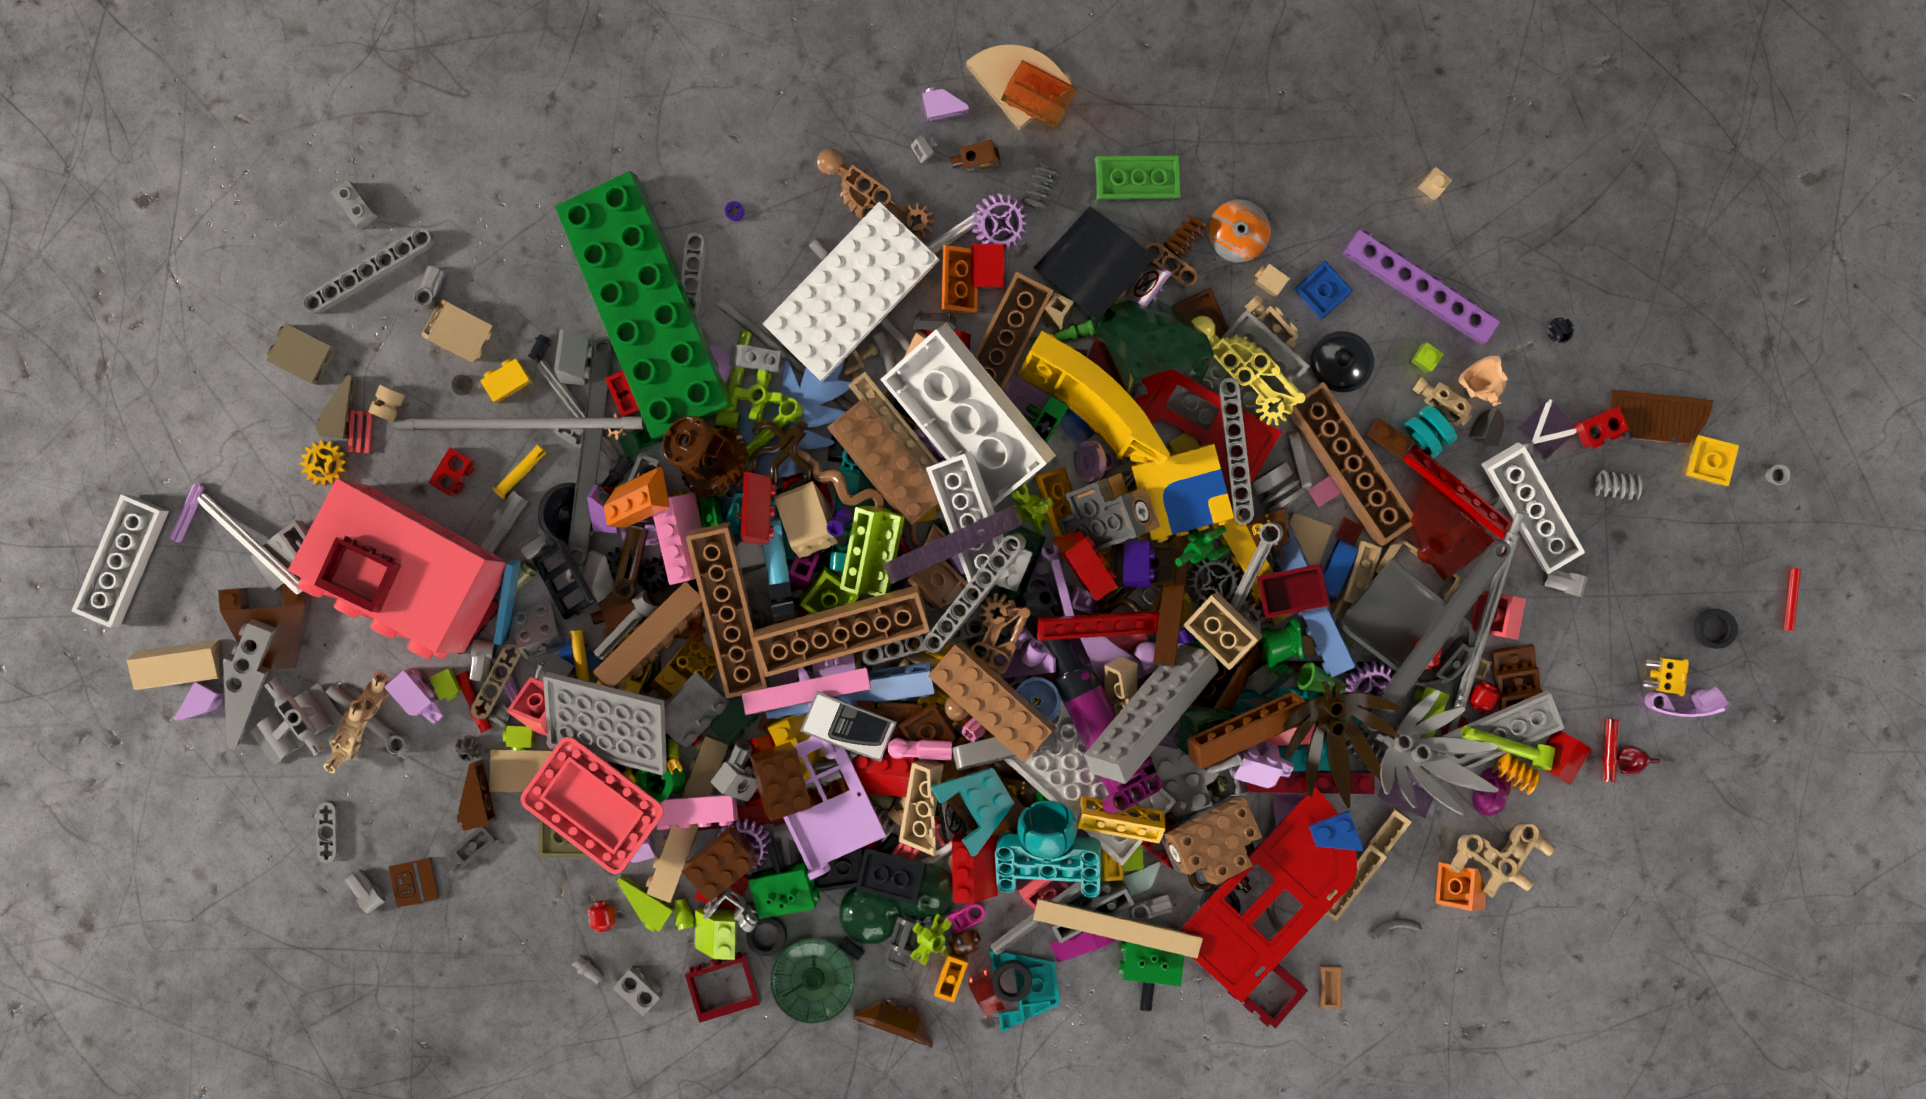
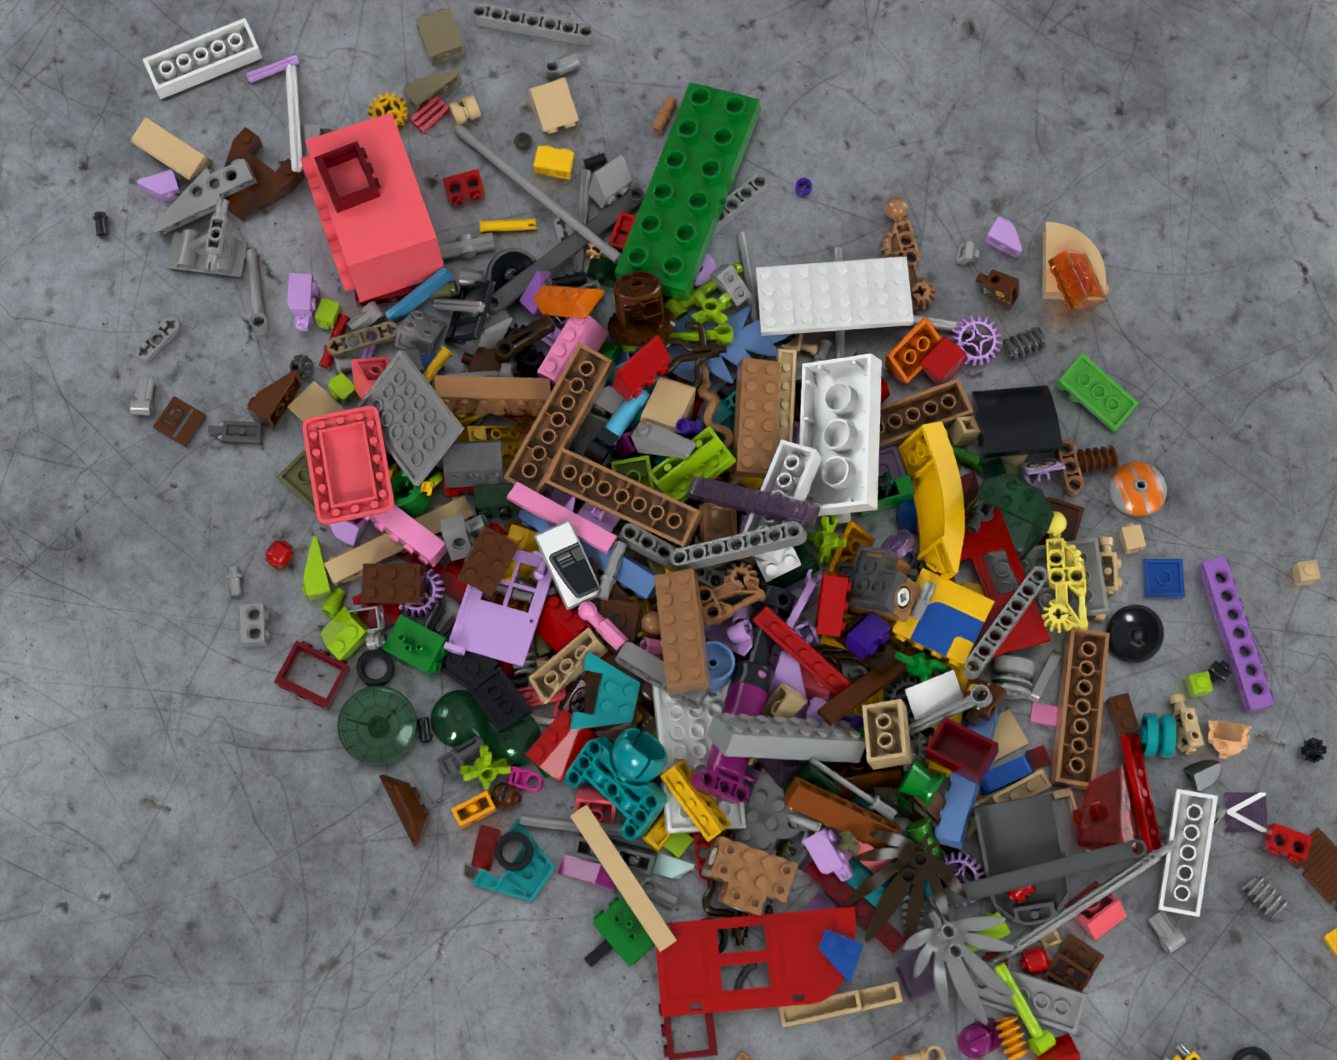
camera: 45 degrees right, 15 degrees down
tan pin [323,672,390,774] -> none
none -> black pin [93,212,108,237]
none -> light grey axle [432,298,486,312]
none -> light grey pin [596,541,627,601]
none -> light grey slope [631,423,696,459]
none -> nougat pin [652,96,678,134]
none -> light grey piece [810,758,897,820]
none -> olive plant [837,830,860,855]
none -> white sticker [905,670,963,721]
none -> light grey axle [909,581,936,621]
none -> black gear [1207,660,1232,684]

